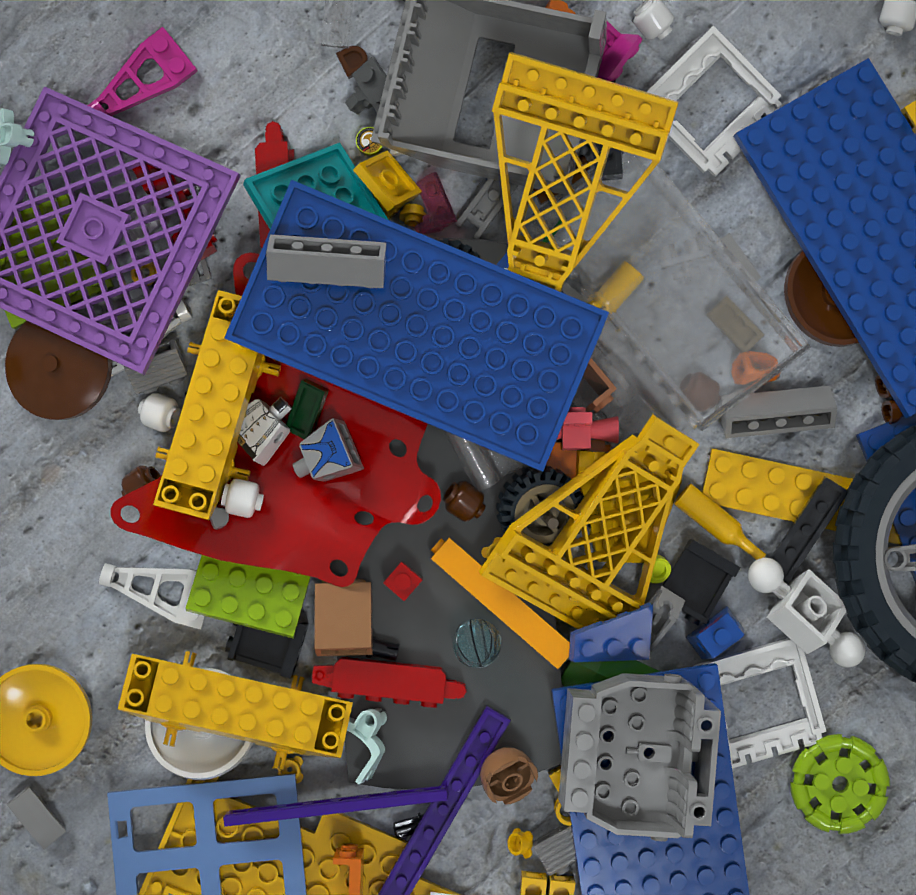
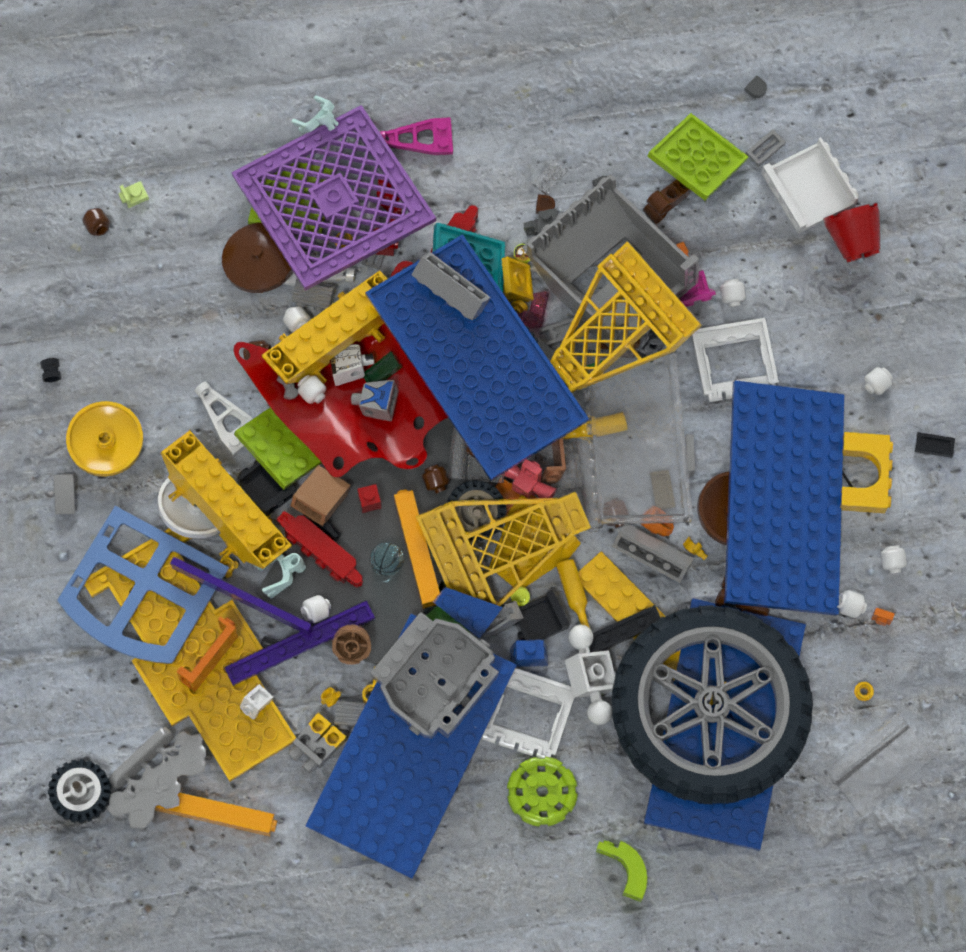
camera: 30 degrees right, 15 degrees down
none -> white head [301,595,331,624]
none -> yellow piece [683,537,708,560]

